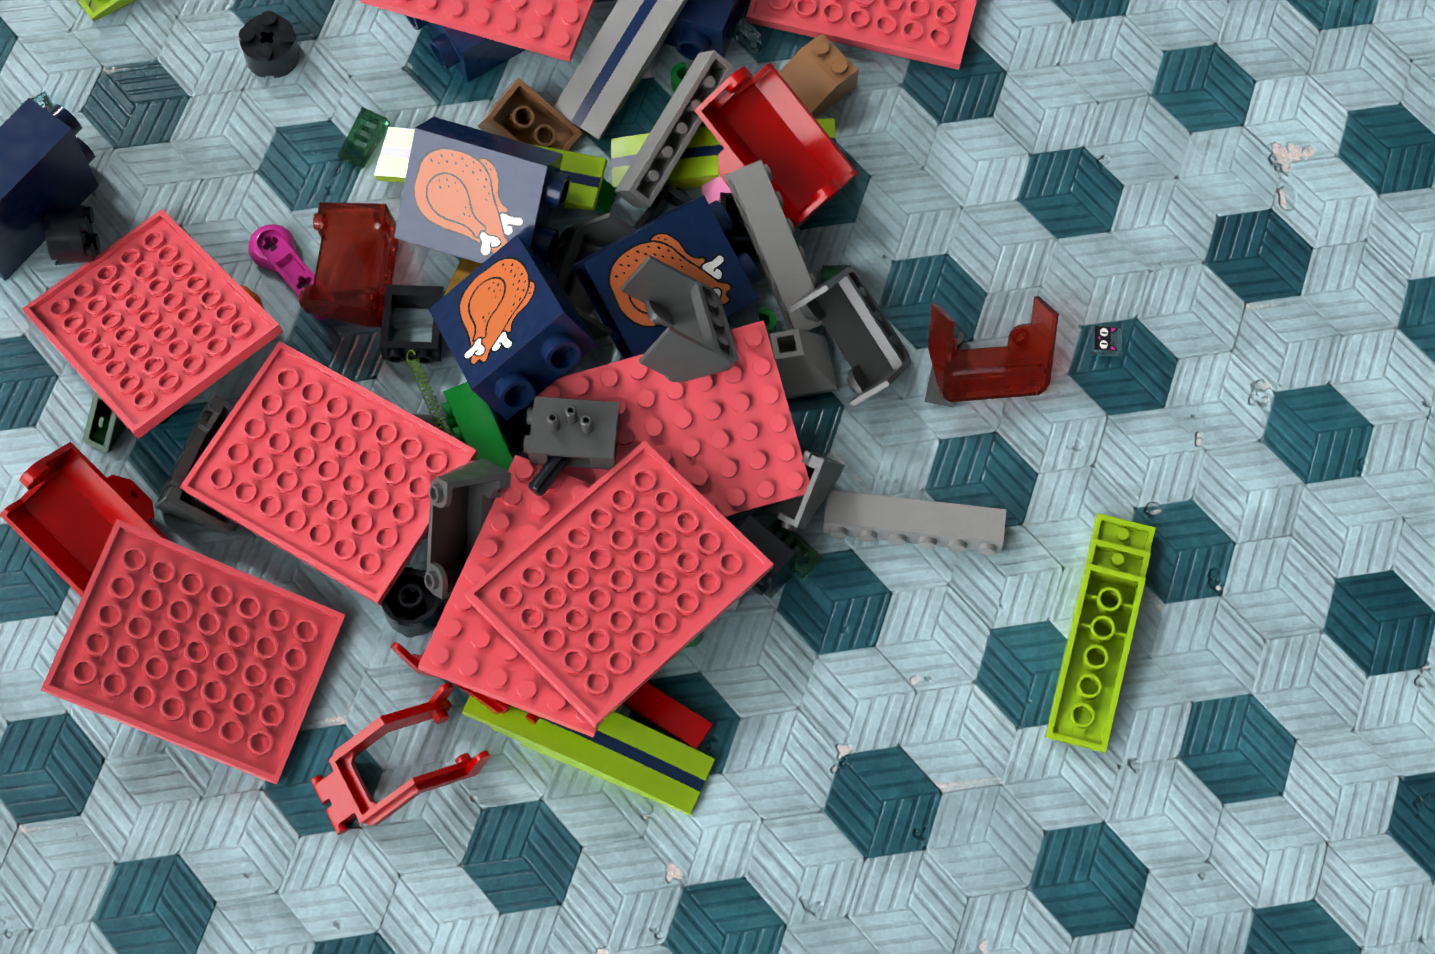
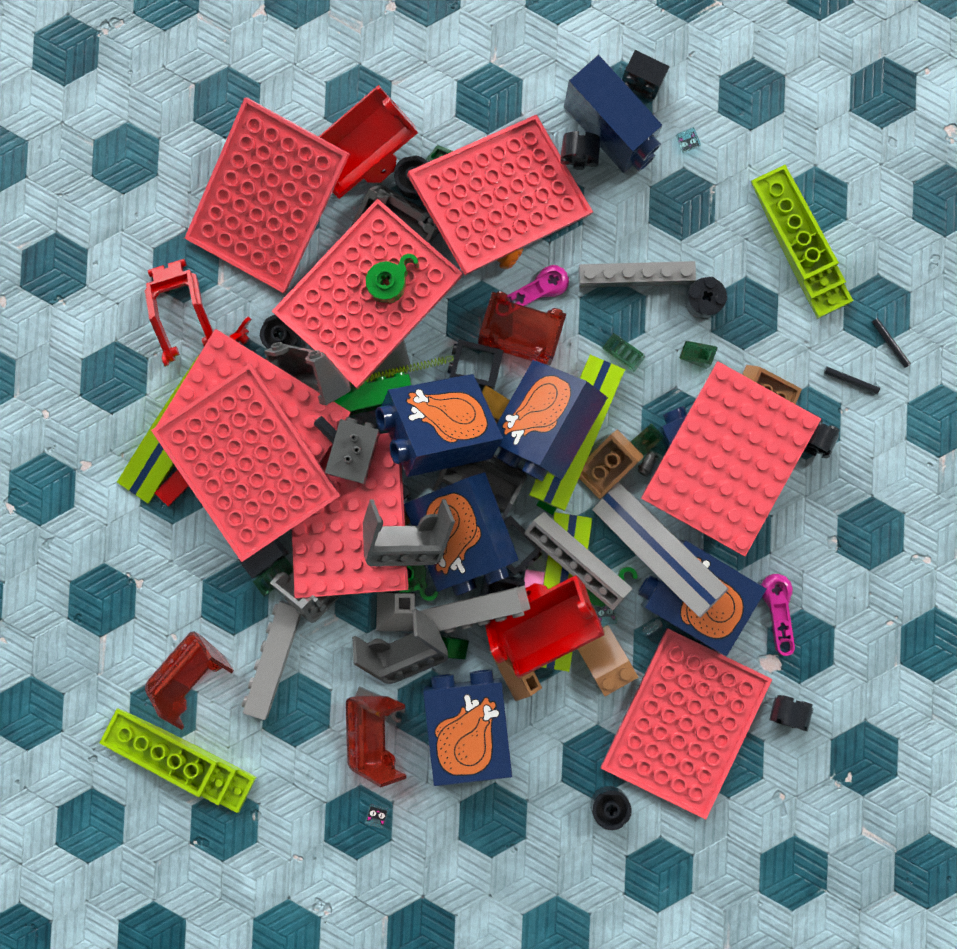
camera: 105 degrees right, 20 degrees up
none -> clear red windscreen [145,631,234,730]
none -> green piece [366,254,419,303]
none -> black brick [394,155,428,200]
none -> brick [423,670,512,786]
none -> medium nougat slope [489,649,542,701]
none -> light grey brick [578,261,696,288]
none -> black brick [590,786,632,830]
none -> clear green slope [630,423,664,455]
none -> dark grey pin [637,451,659,477]
none -> clear green slope [679,341,718,369]

